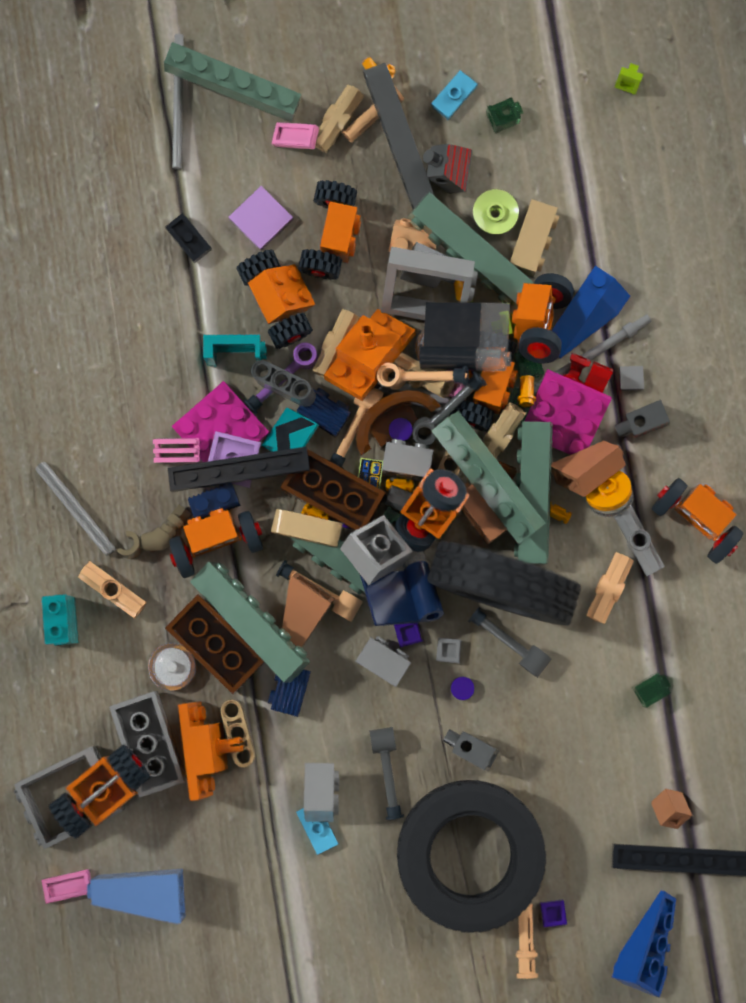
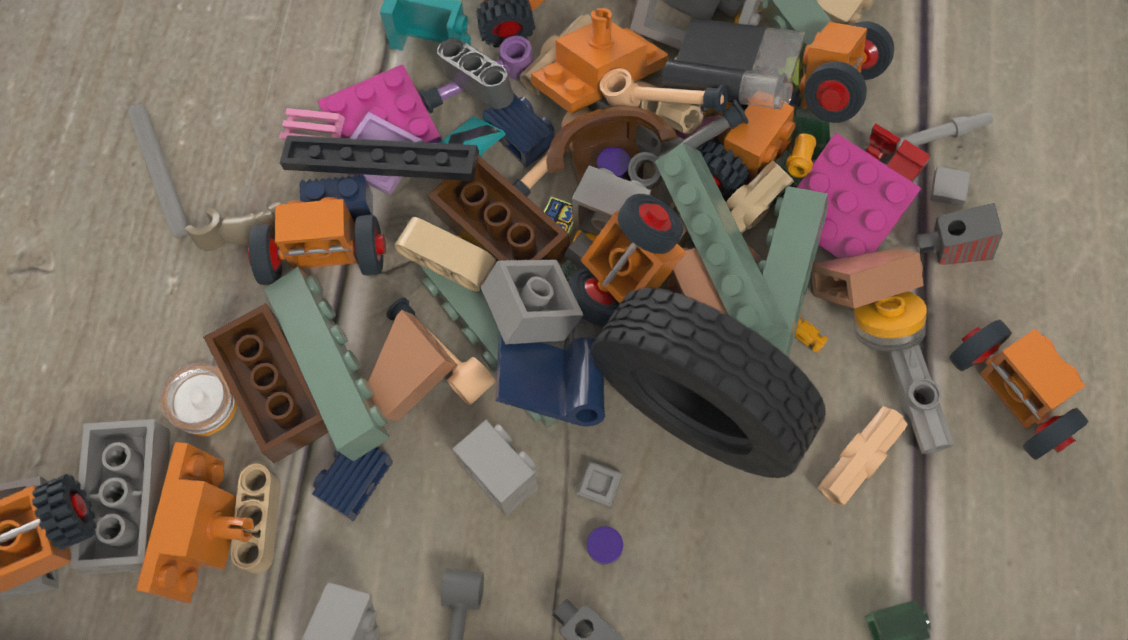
camera: 20 degrees right, 15 degrees down
teal panel [42,594,79,646] -> none
light nougat piece [78,561,147,619] -> none
dark purple tile [394,623,423,648] -> none
dark grey piece [468,607,552,678] -> none
blue wedge [552,265,630,359] -> none

